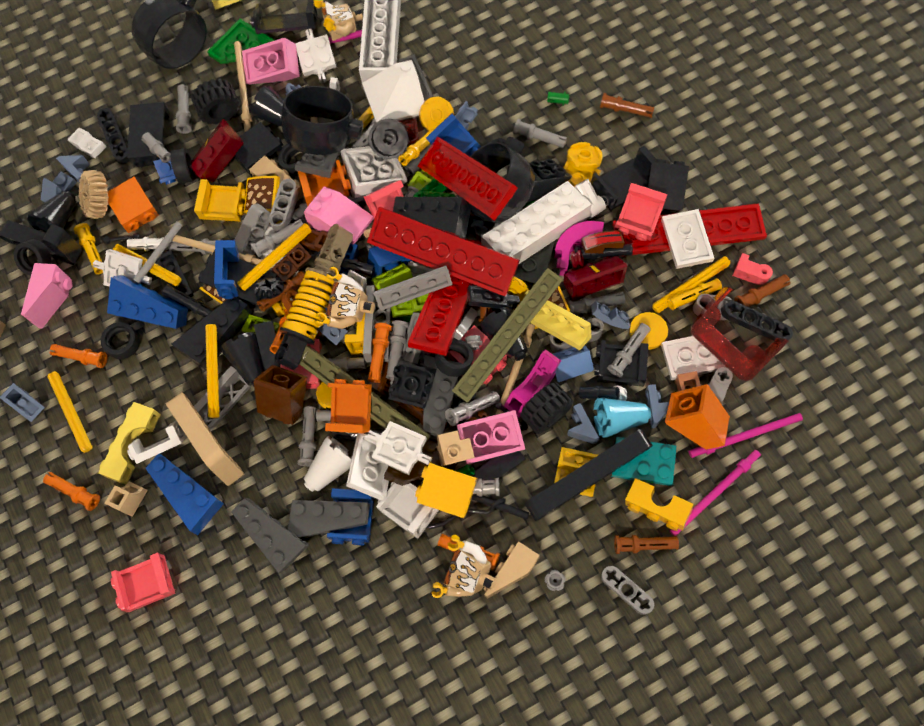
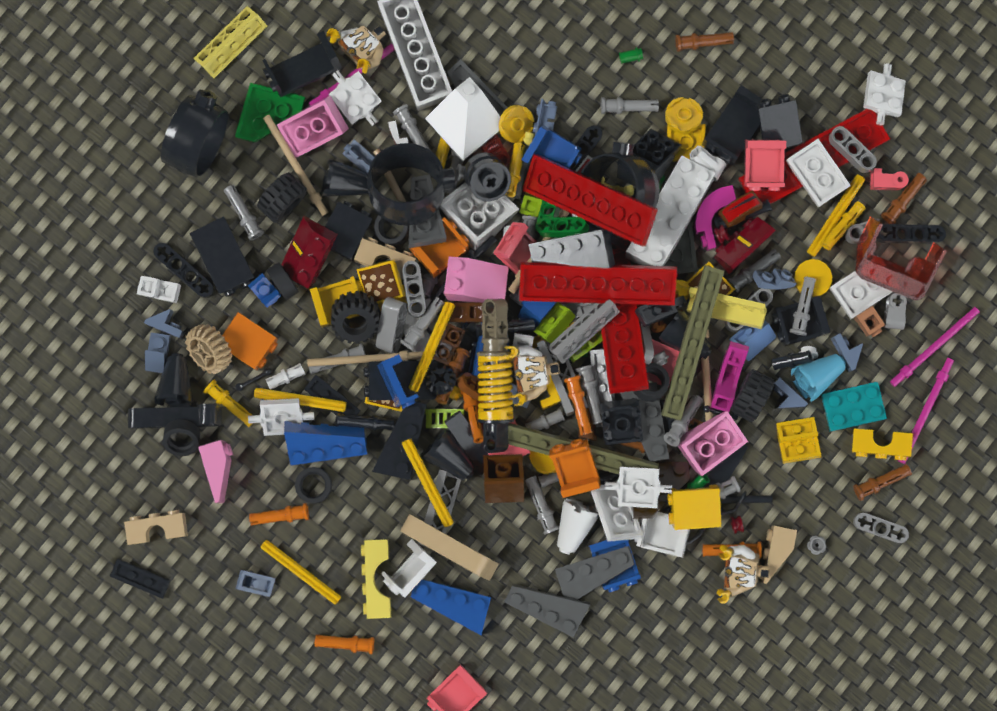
camera: 30 degrees left, 15 degrees up
tan brick [105,481,148,517] -> none
light grey bar [133,221,183,284] -> none
light grey pin [142,133,171,163] -> none
tan brick [437,430,475,466] -> none
black beam [524,429,653,521] -> none
orange slope [665,384,730,450] -> none
none -> black tyre [331,291,380,344]
none -> light grey pin [393,104,431,151]
none -> dark red bush [730,515,744,534]
none -> light grey beam [829,126,877,173]
none -> white plate [863,64,906,125]

